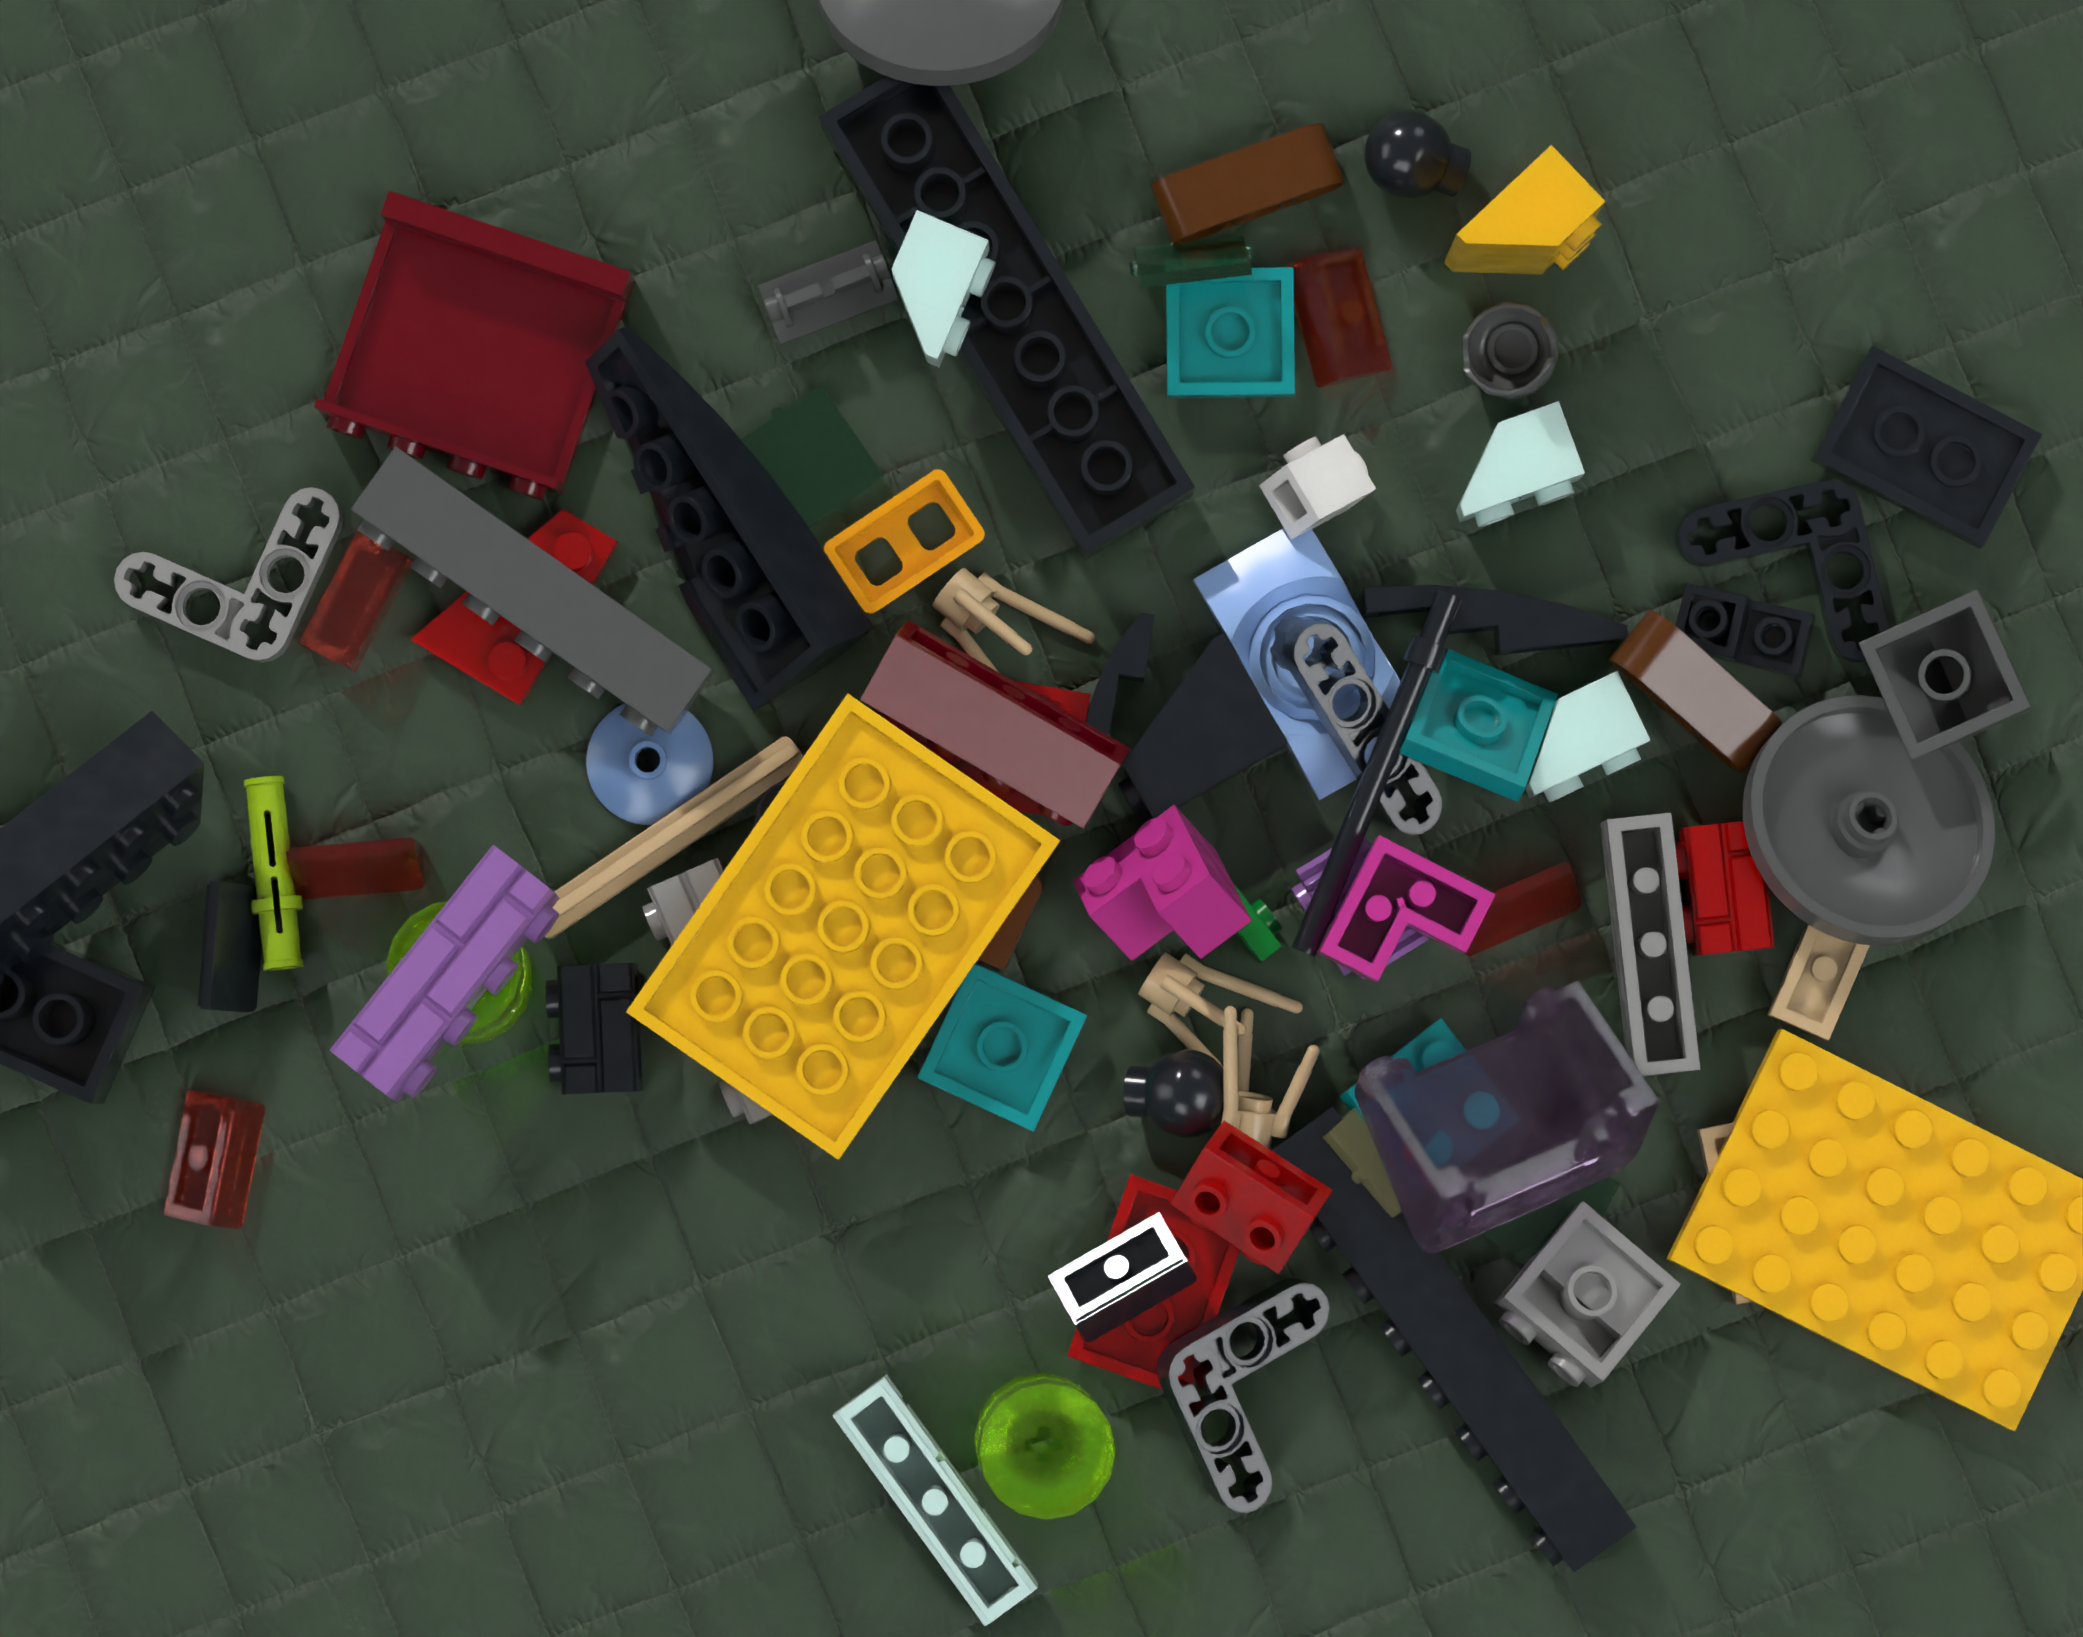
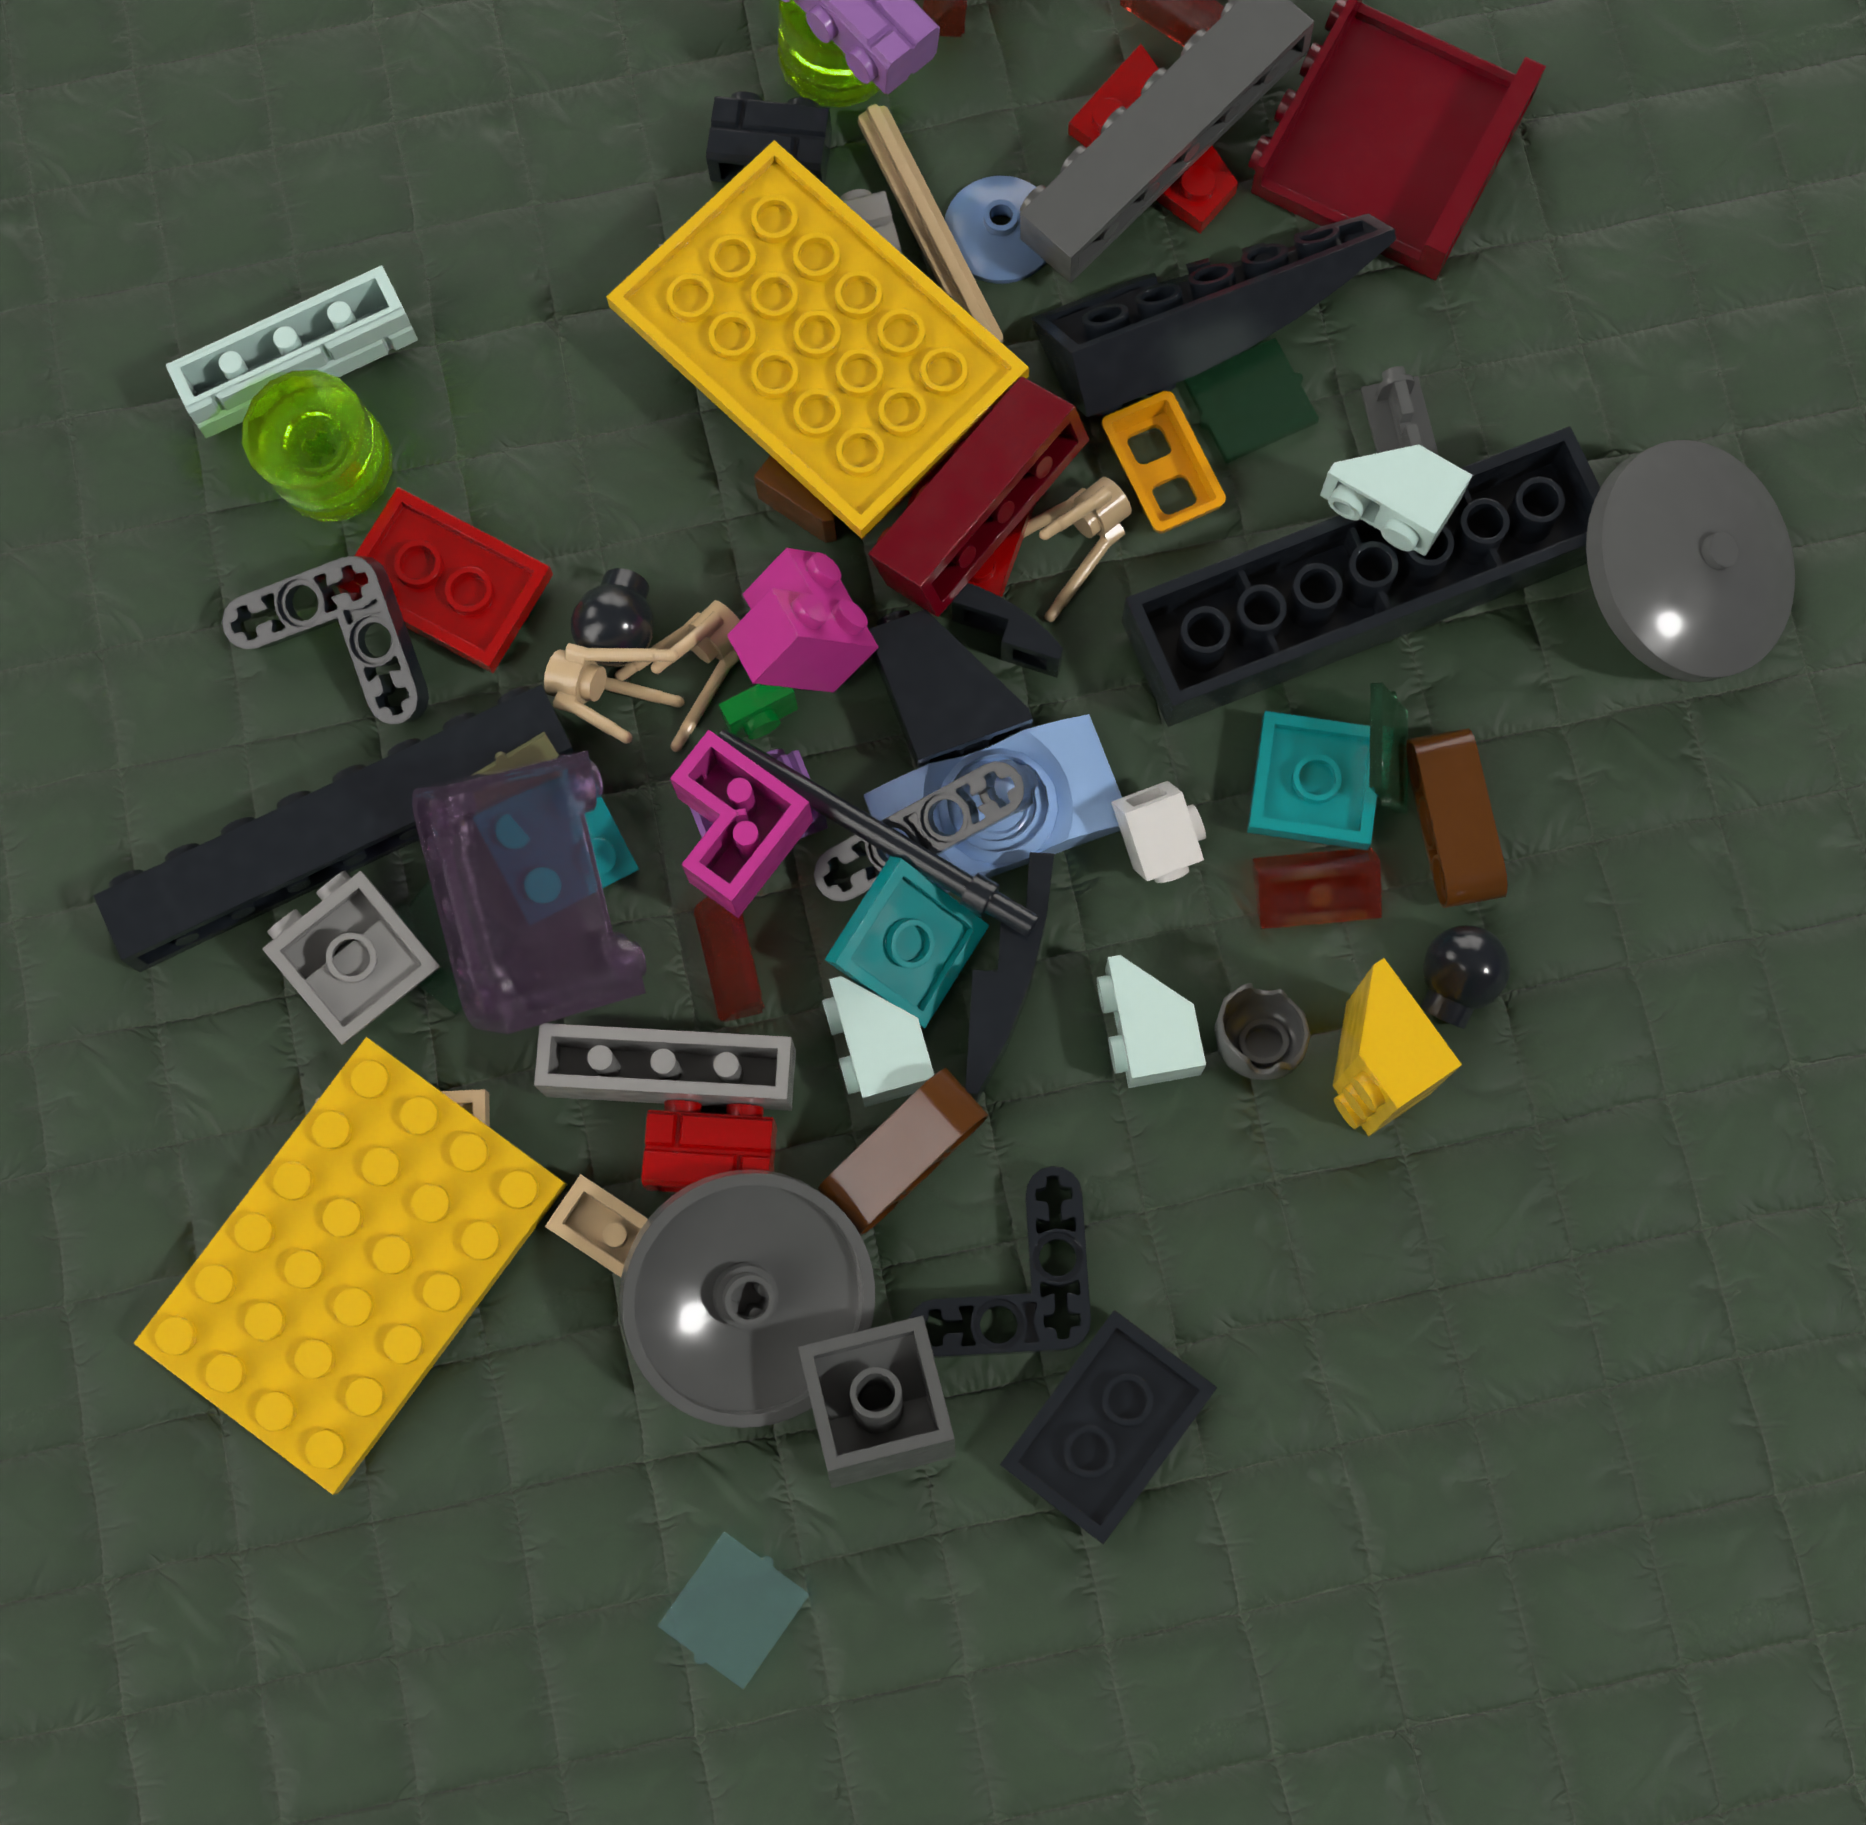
camera: 95 degrees right, 10 degrees down
teal plate [917,964,1087,1132] -> none
black slope [1048,1212,1197,1343] -> none
red brick [1170,1120,1333,1274] -> none
black slope [1676,583,1816,678] -> none

